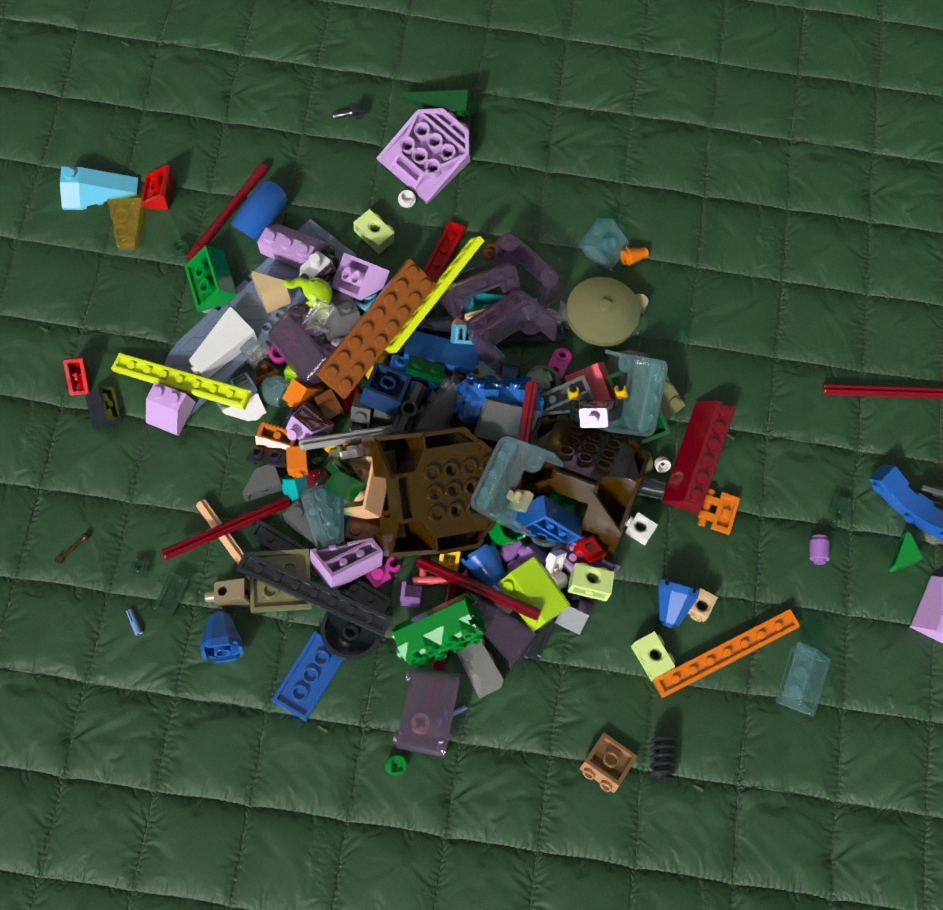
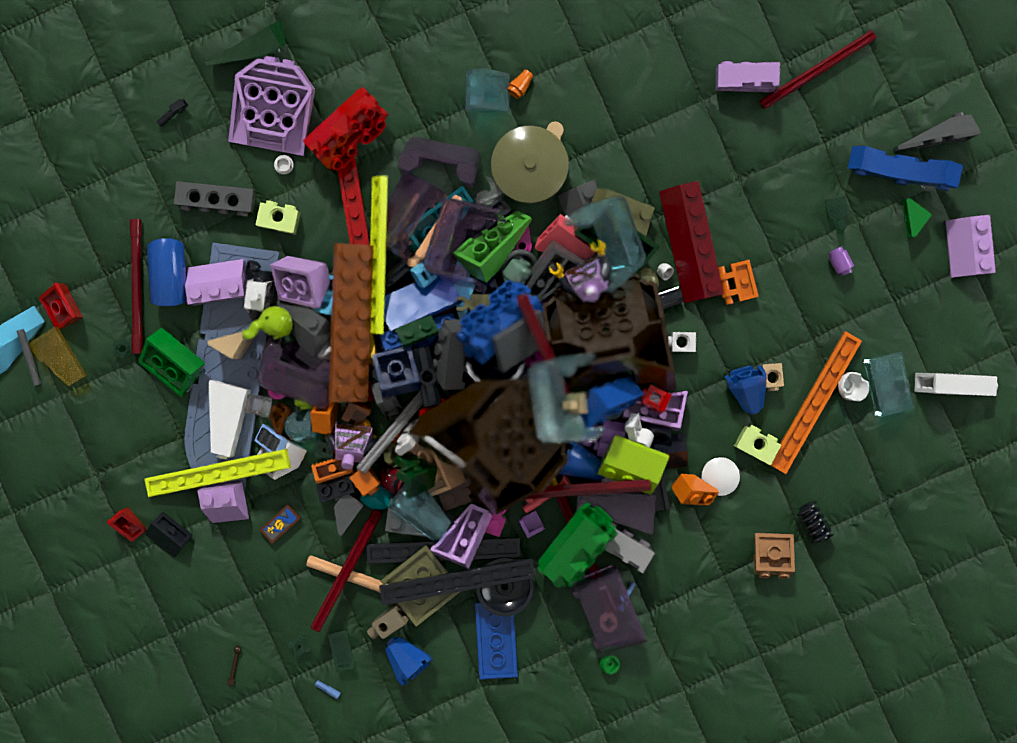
camera: 25 degrees left, 20 degrees up
clear slope [299,298,335,337] -> none
reddish brown arm [483,241,506,259] -> none
yellowish green brick [568,563,615,601] -> none
none -> dark grey bar [16,329,41,386]
none -> dark grey brick [174,181,256,217]
none -> tile [259,504,301,544]
none -> red brick [303,87,389,171]
none -> bright green wedge [453,211,532,283]
none -> orange slope [671,474,719,505]
none -> white dish [701,457,740,496]
none -> lavender wedge [715,61,780,92]
none -> white hair [838,372,869,401]
none -> white slope [914,373,998,396]

